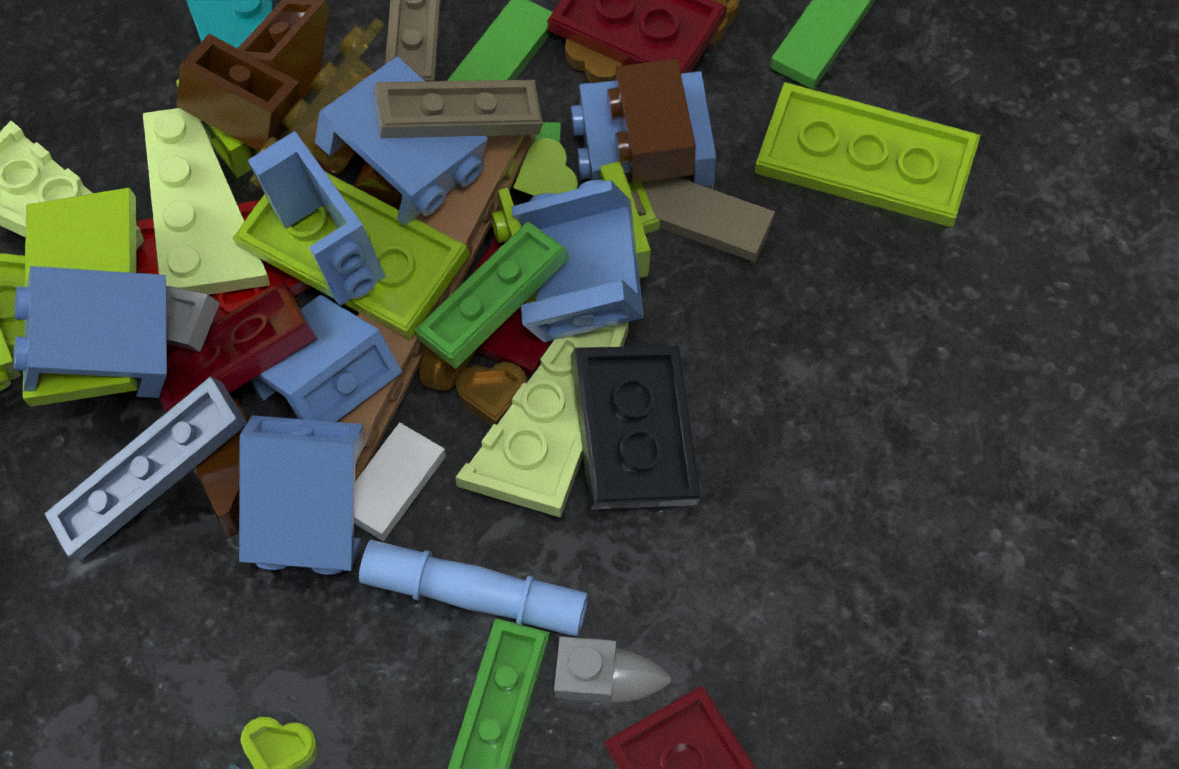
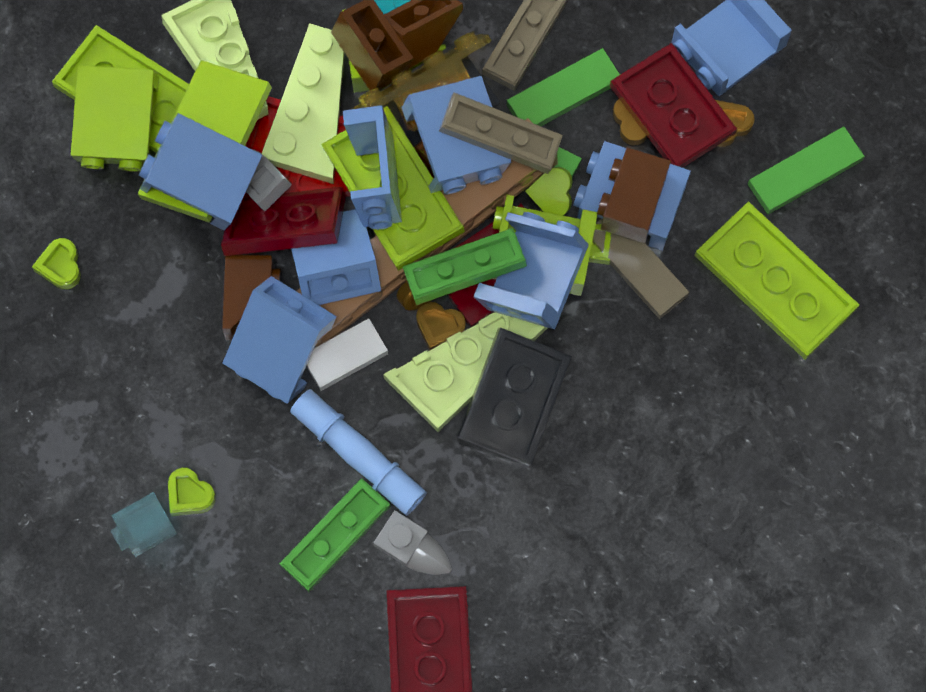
camera: 25 degrees right, 10 degrees up
plate [45,376,247,561] -> none

